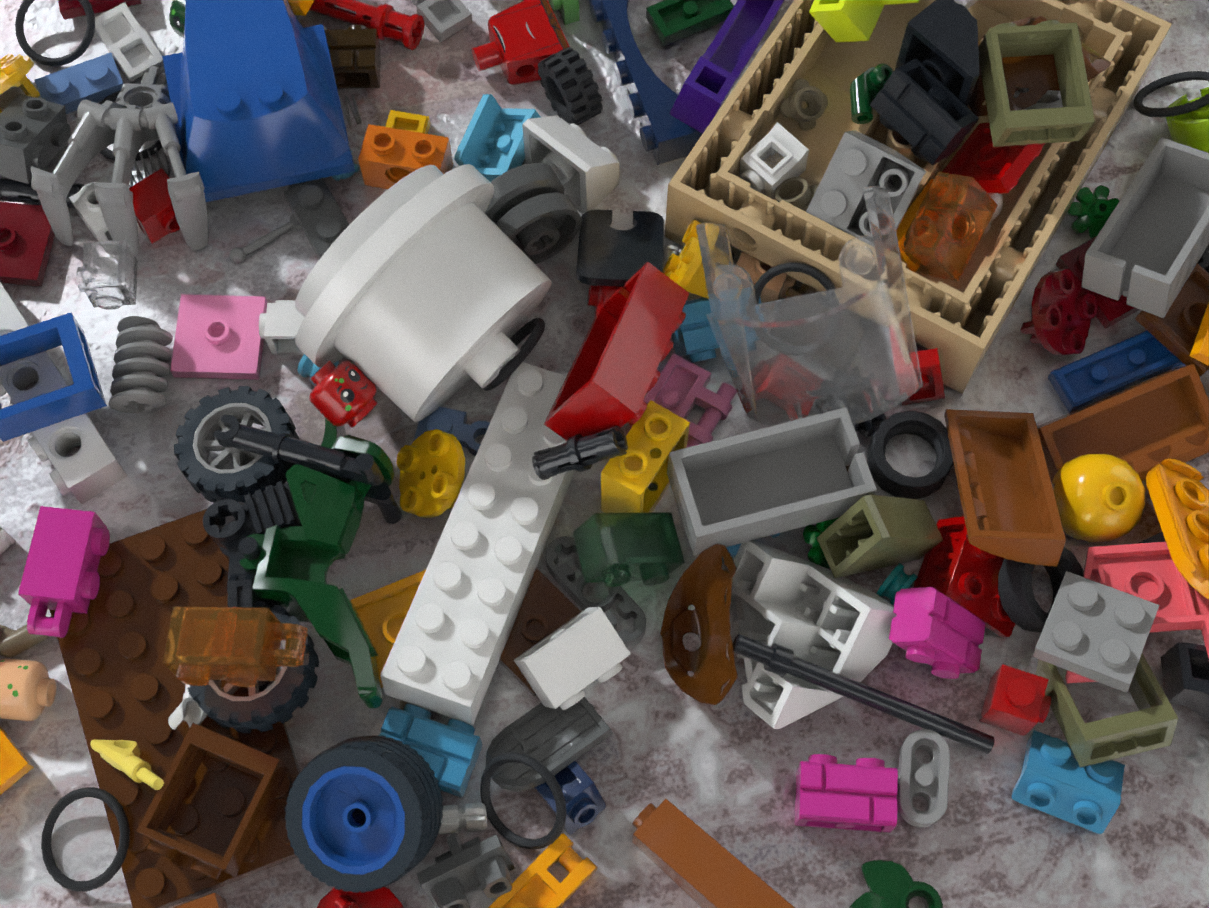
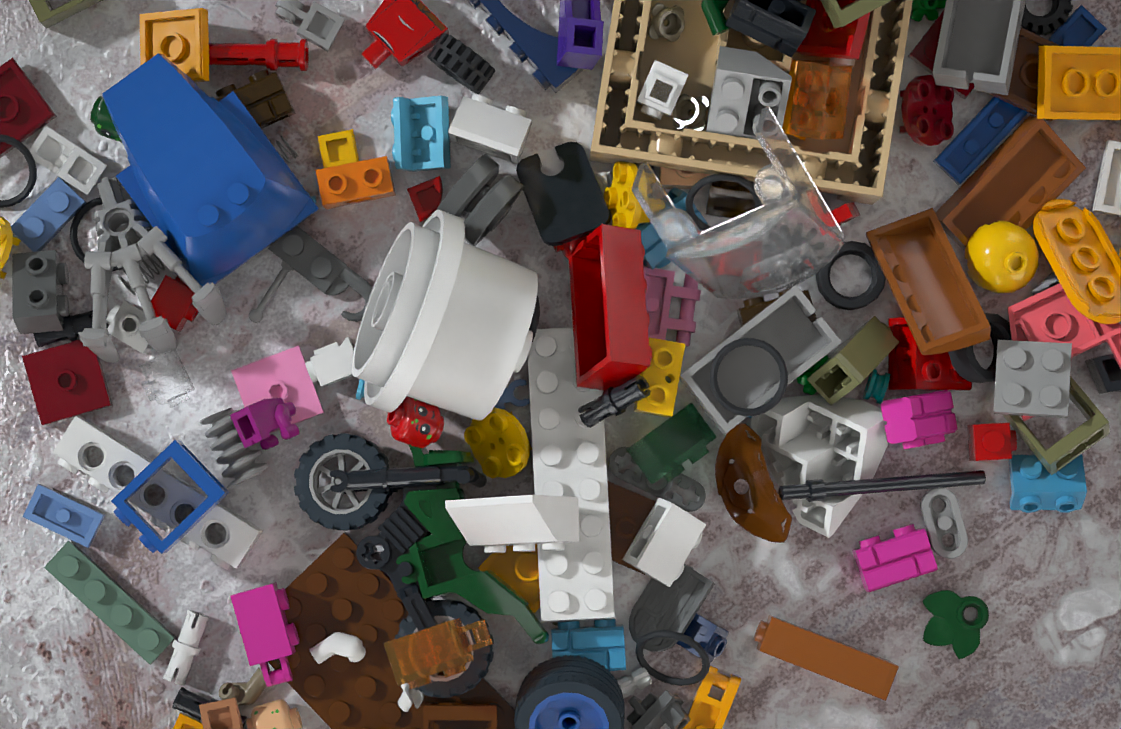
camera: 25 degrees left, 20 degrees up
none -> magenta piece [230,398,300,450]
none -> white arm [309,632,366,664]
none -> white slope [445,495,579,553]
none -> black tyre [710,338,788,416]

